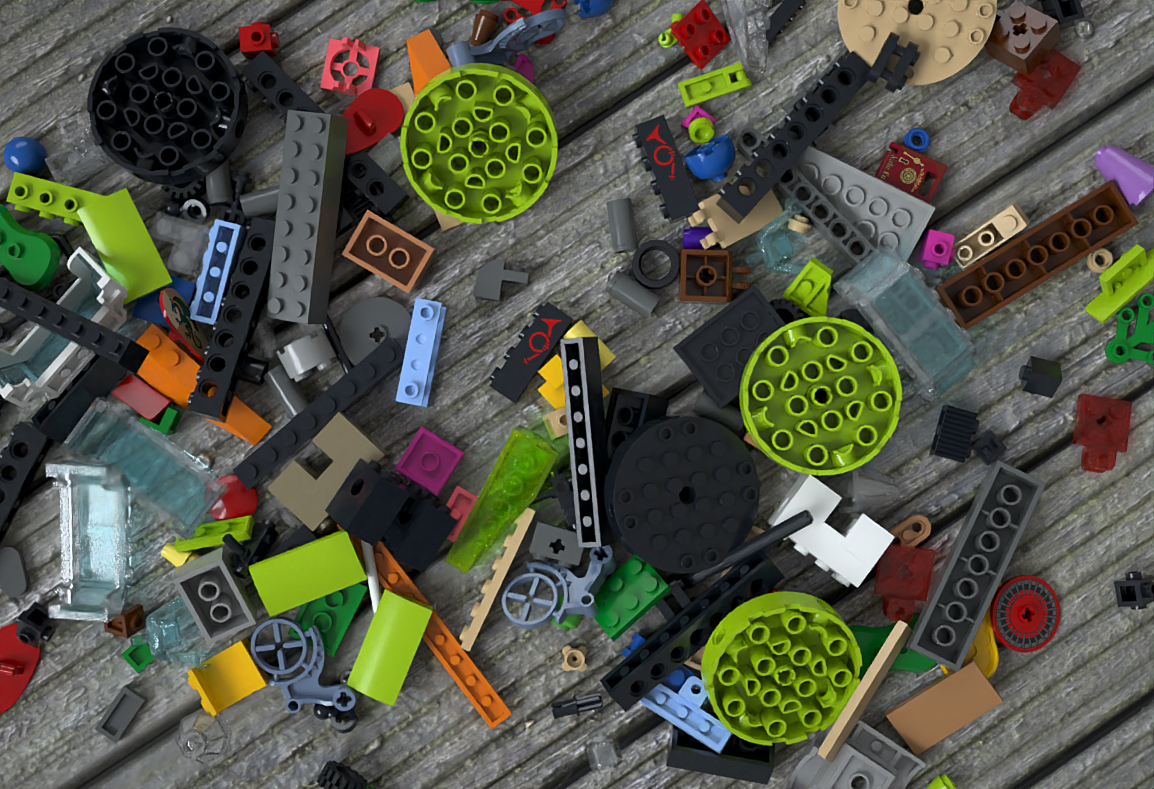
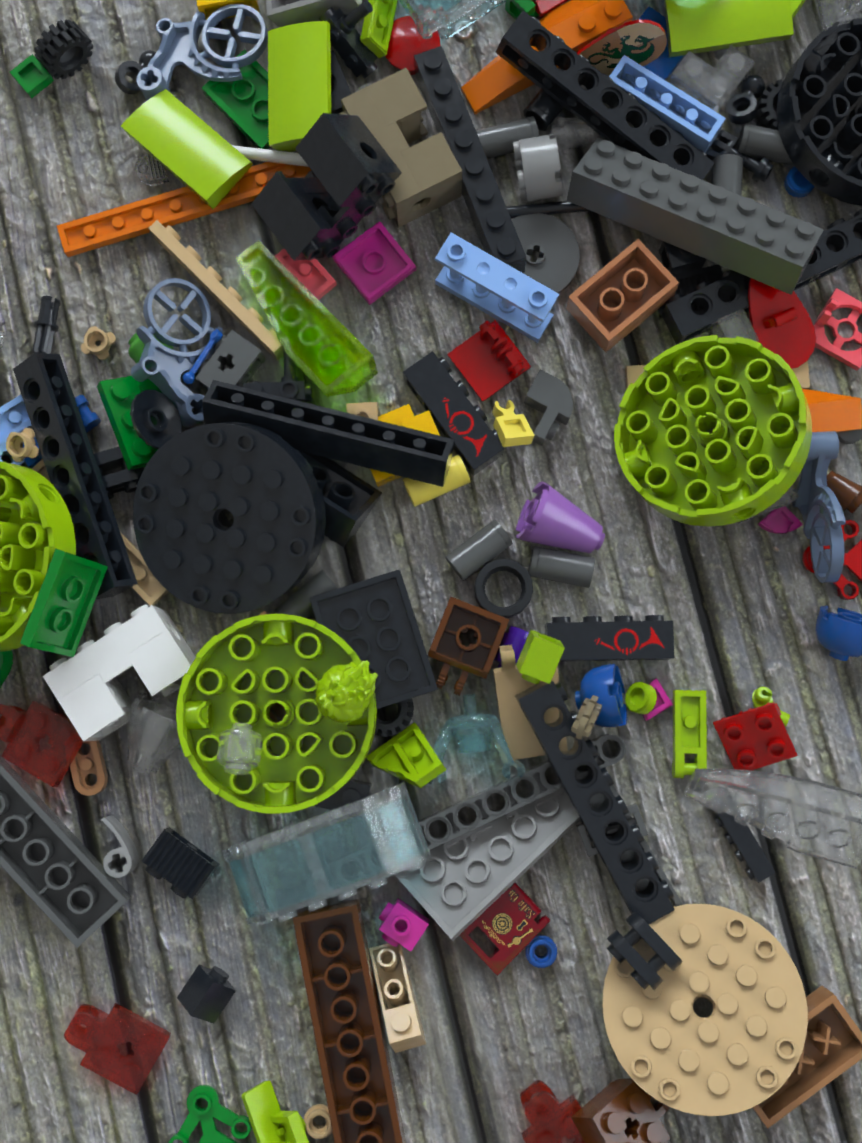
camera: 115 degrees right, 5 degrees down
black axle [681,510,814,589] -> none
tan plate [787,214,812,234] -> none
black tile [972,430,1008,466] -> none
none -> tan plate [6,428,39,462]
none -> green plate [20,549,108,657]
none -> light grey panel [101,815,139,878]
none -> black dish [130,390,182,450]
none -> blue hinge [183,329,223,384]
none -> clear head [217,723,263,775]
none -> lime hair [315,660,378,723]
none -> red hinge [447,320,531,402]
none -> light yellow plate [492,400,534,447]
none -> medium lavender cone [515,482,605,553]
none -> lime brick [516,630,565,684]
none -> dark tan axle [571,695,602,740]
none -> blue tile [784,167,815,198]

